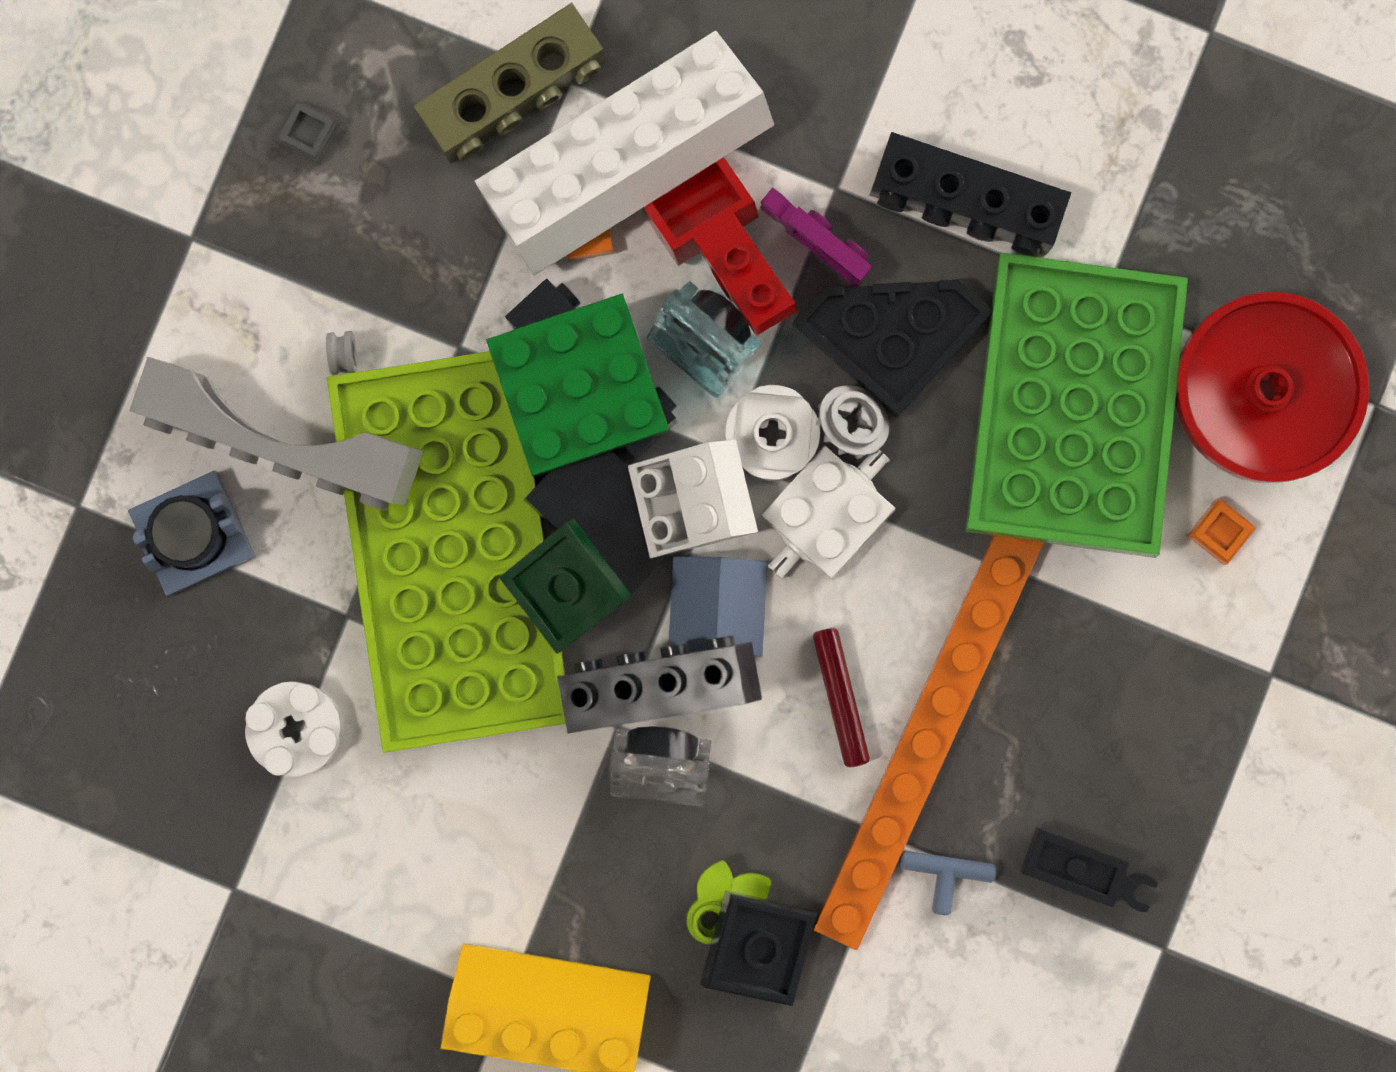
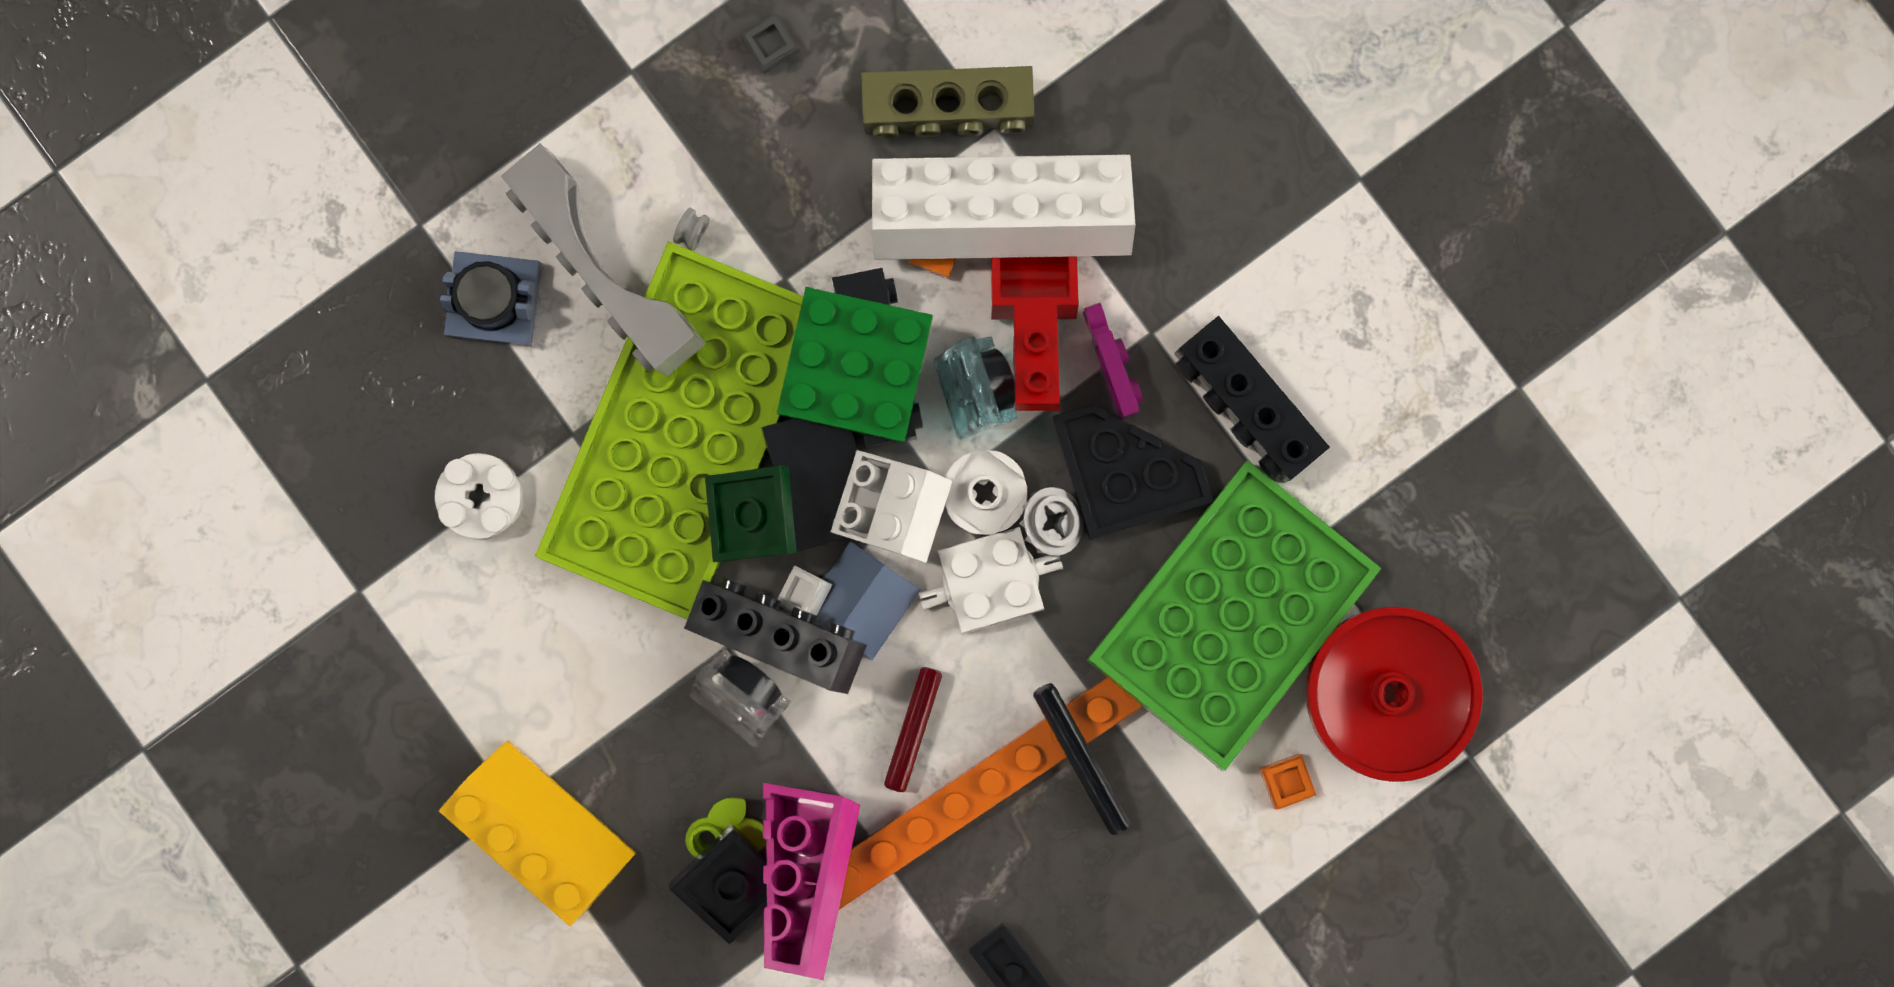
camera: 30 degrees right, 0 degrees up
sand blue piece [899,850,996,915] -> none
none -> dark pink wedge [763,783,860,980]
none -> white tile [778,565,832,615]
none -> black axle [1033,683,1130,835]

